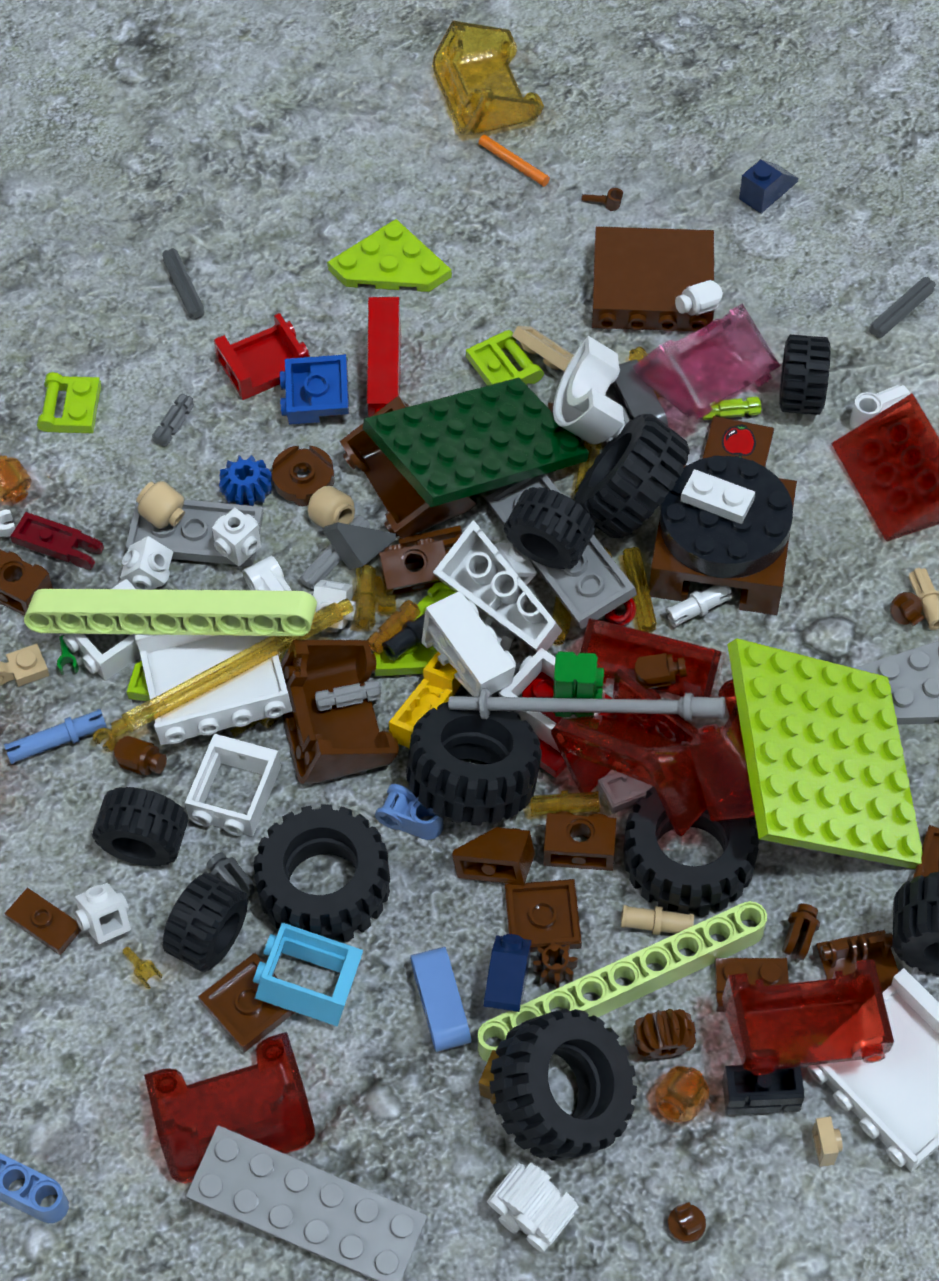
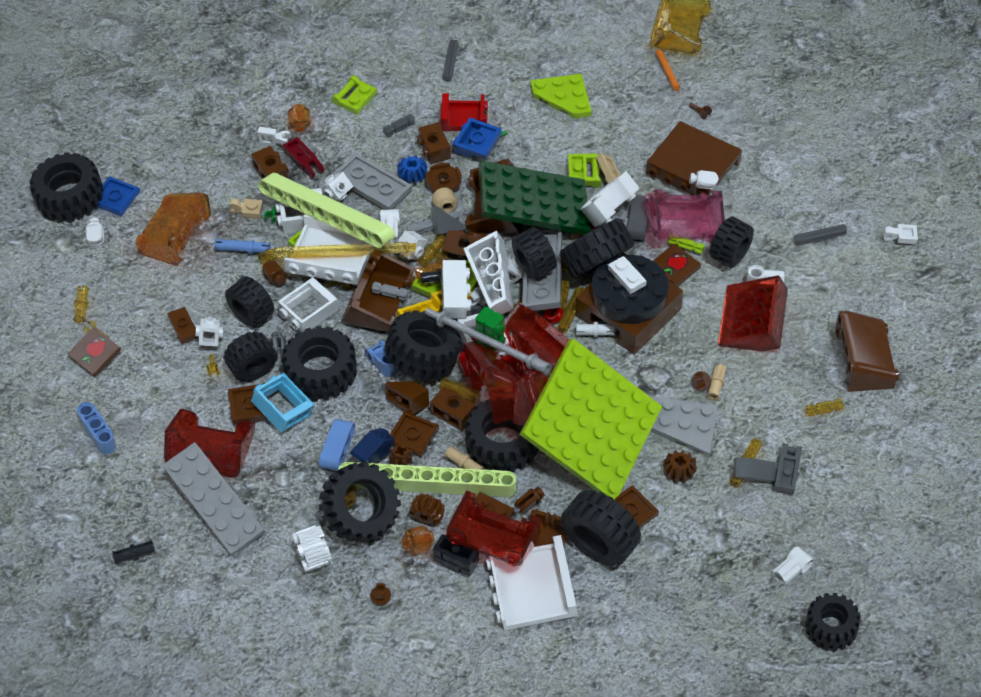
camera: 30 degrees right, 5 degrees down
tan head [136,481,185,529] -> none
white brick [212,508,261,567] -> none
red slope [367,297,402,417] -> none
reddish brown arm [635,653,687,689] -> none
dark blue slope [739,159,798,214] -> none
tan plate [812,1116,843,1167] -> none
none -> reddish brown brick [416,122,451,164]

